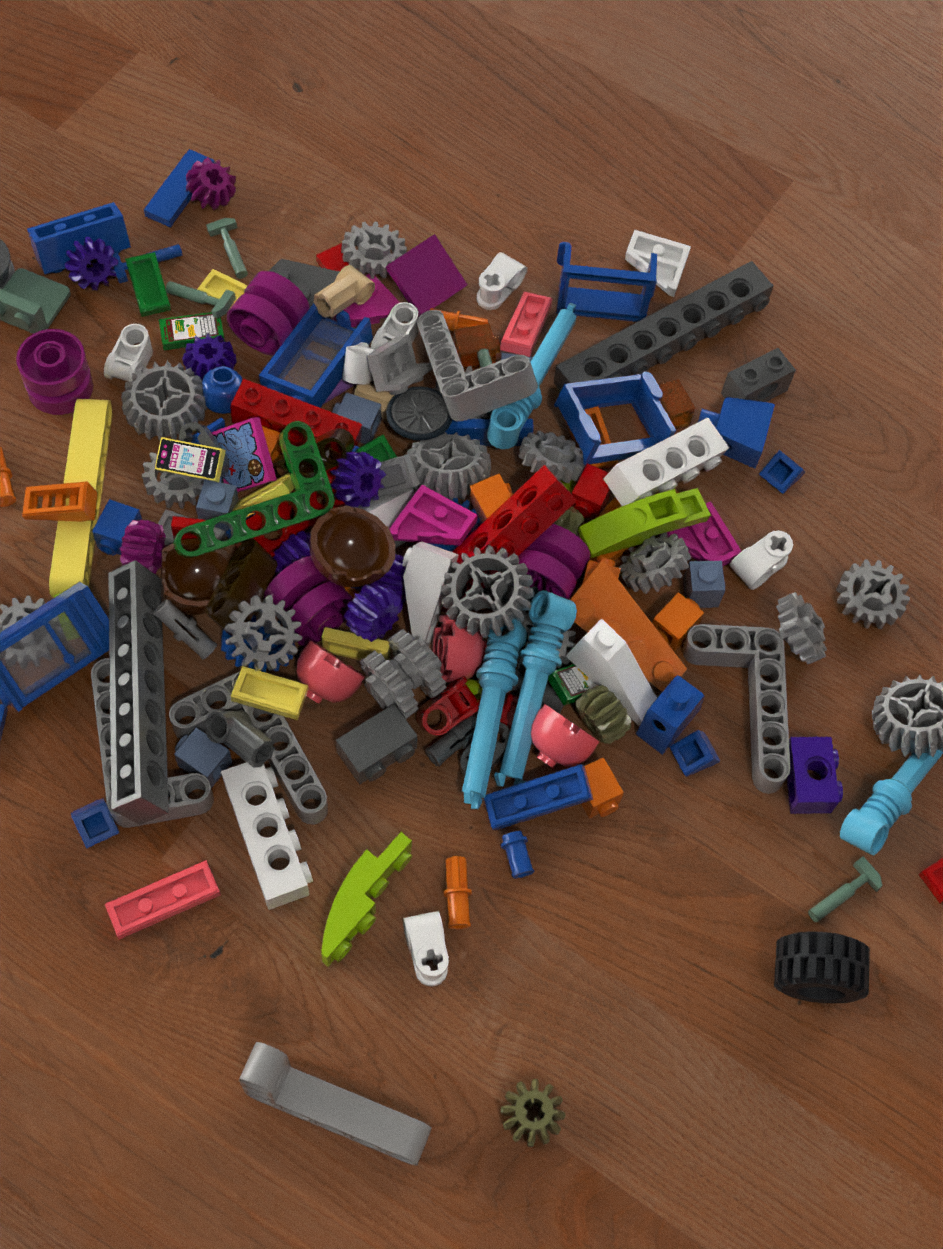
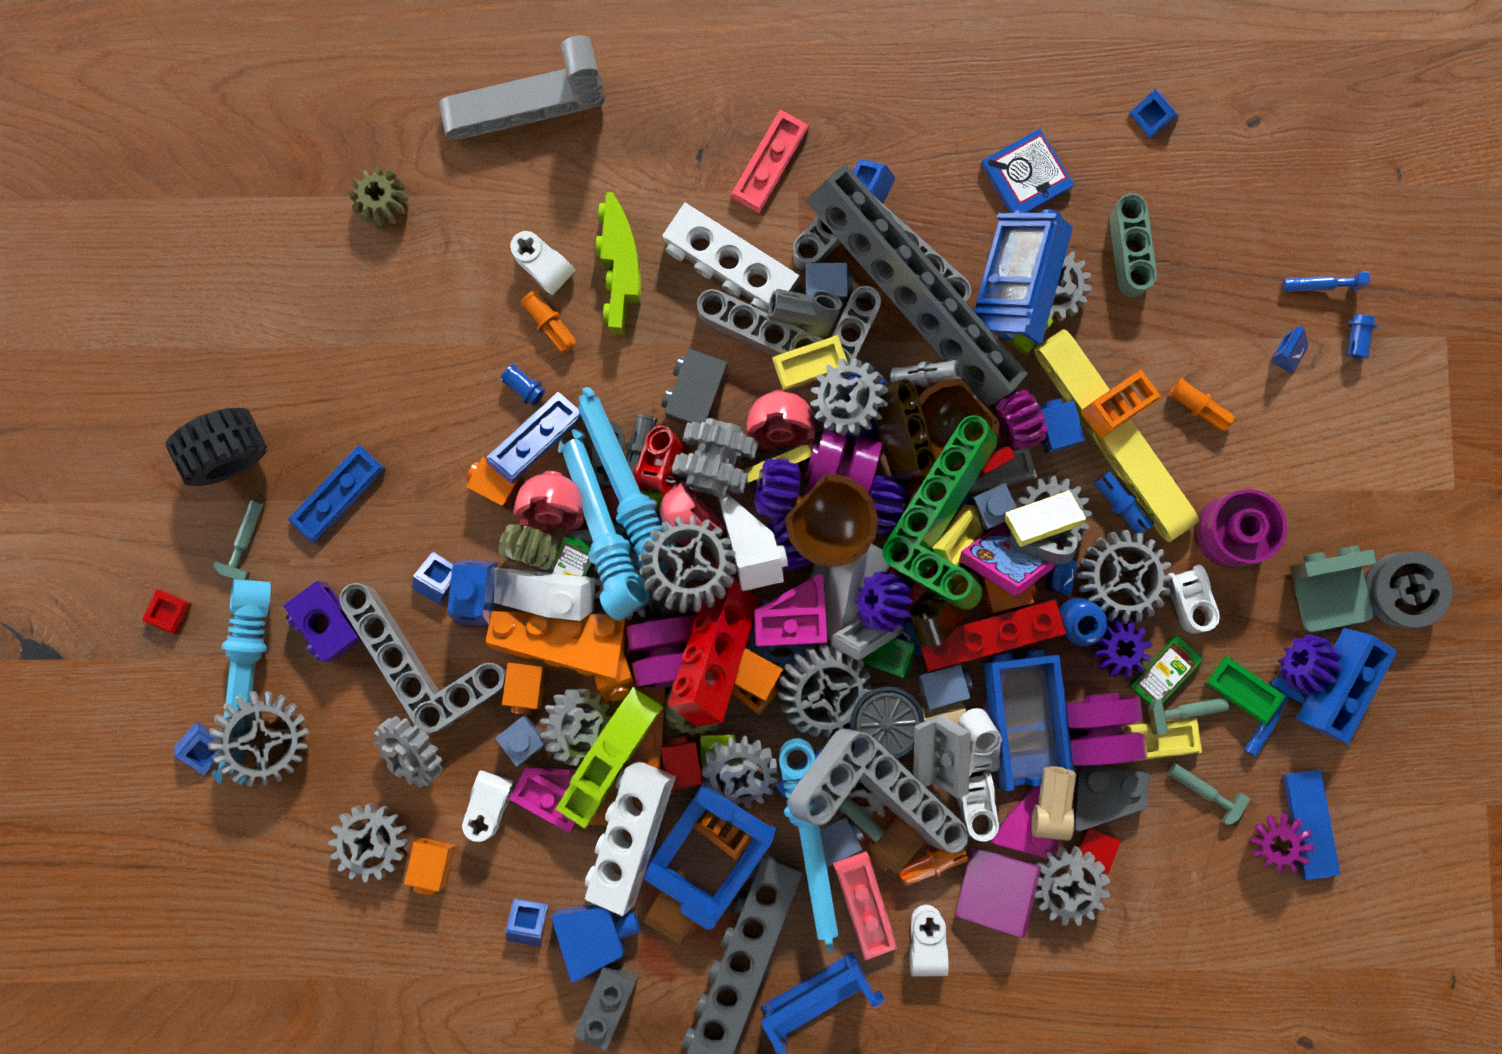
camera: 150 degrees right, 20 degrees up
none -> blue tile [287,444,386,543]
none -> orange brick [404,838,455,895]
none -> blue pin [1093,470,1154,534]

